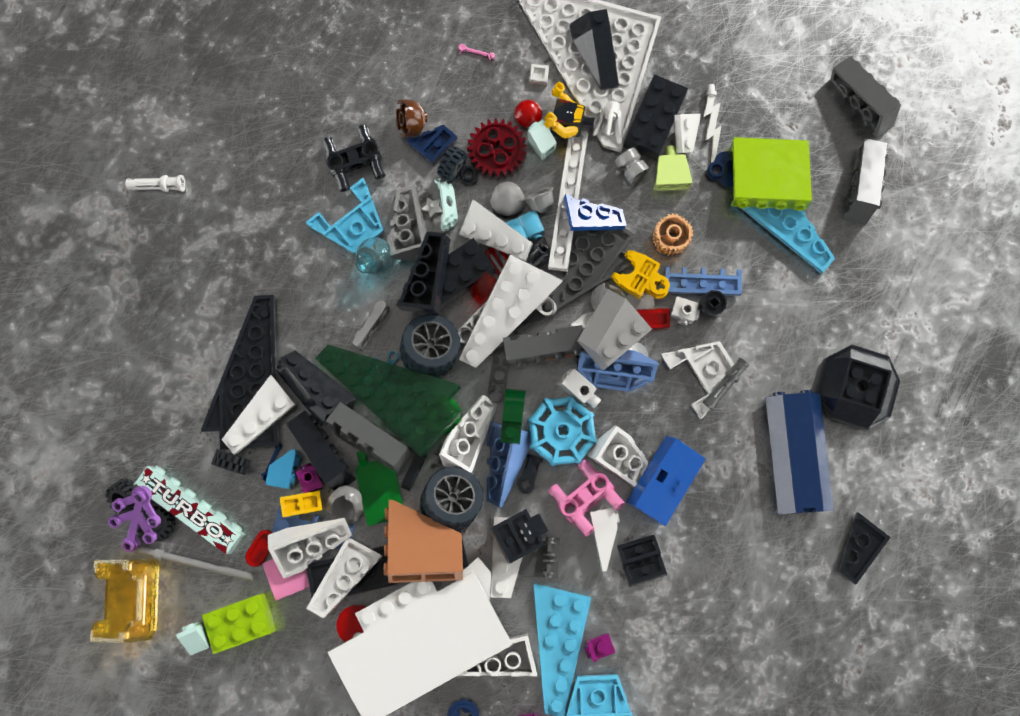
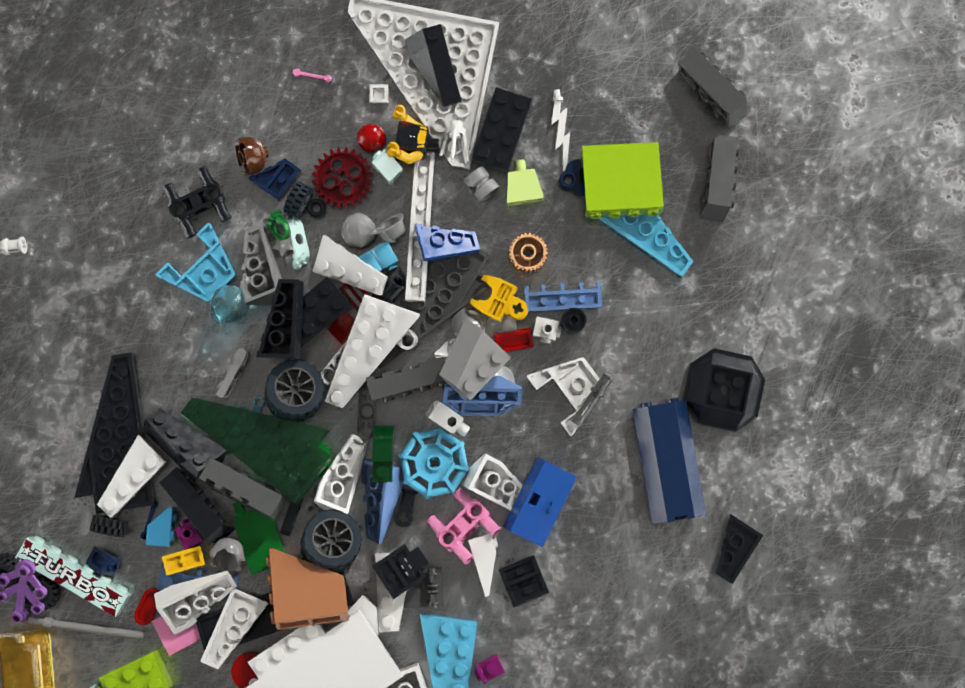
camera: 10 degrees left, 5 degrees up
white wing [674,114,701,153] -> none
none -> dark blue bracket [86,546,121,576]
none -> green piece [267,210,289,241]

